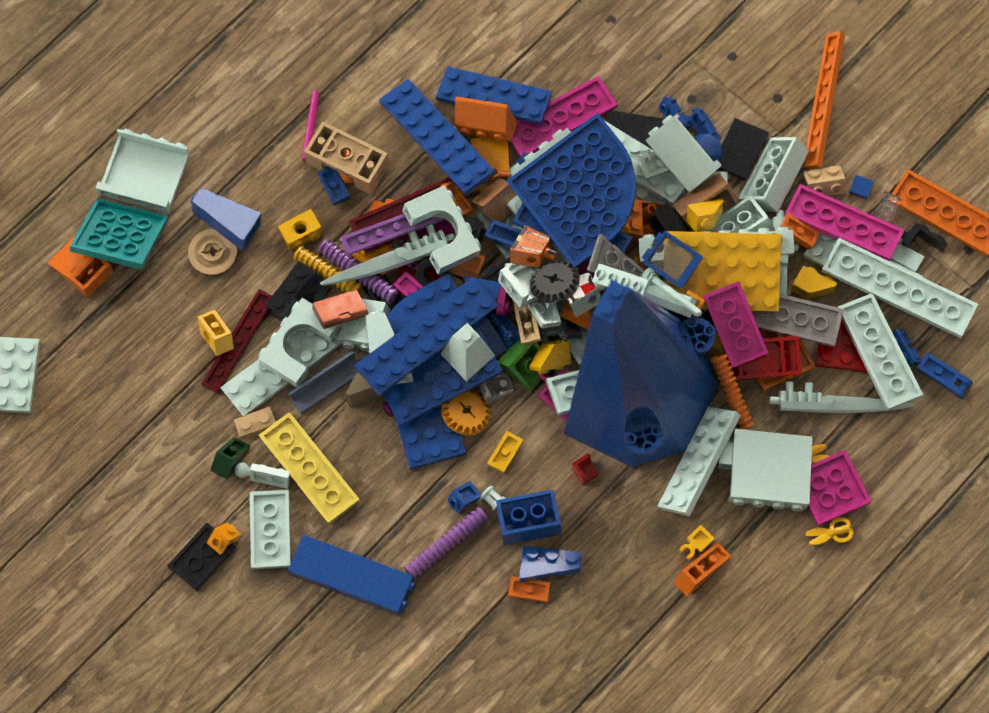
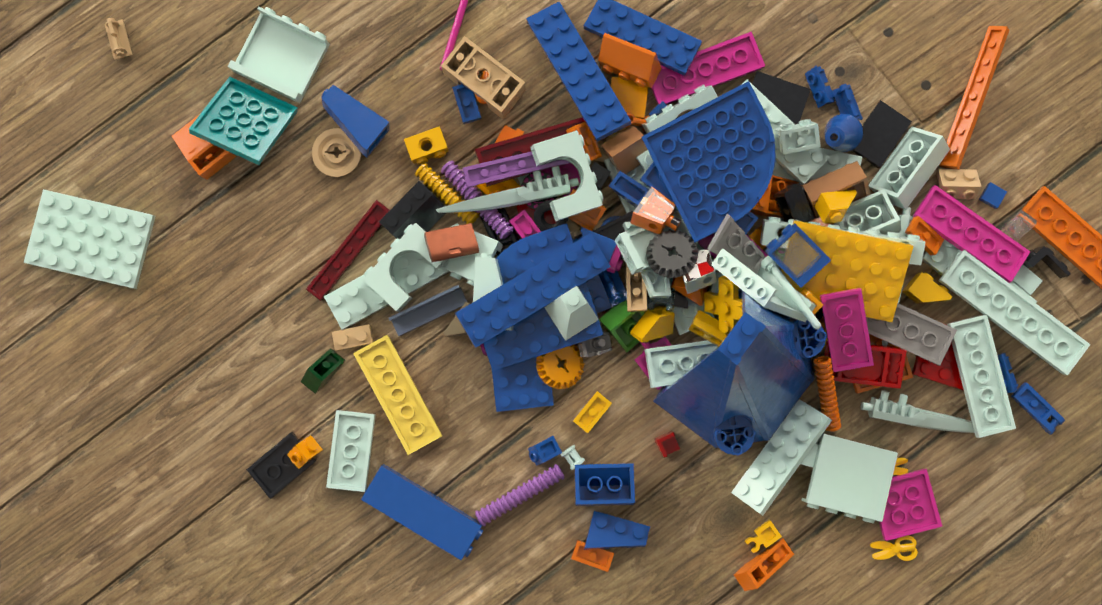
camera: 10 degrees right, 15 degrees up
yellow brick [198,310,234,356] -> none
light aqua plate [234,462,290,489] -> none
light aqua panel [645,114,722,193] -> none

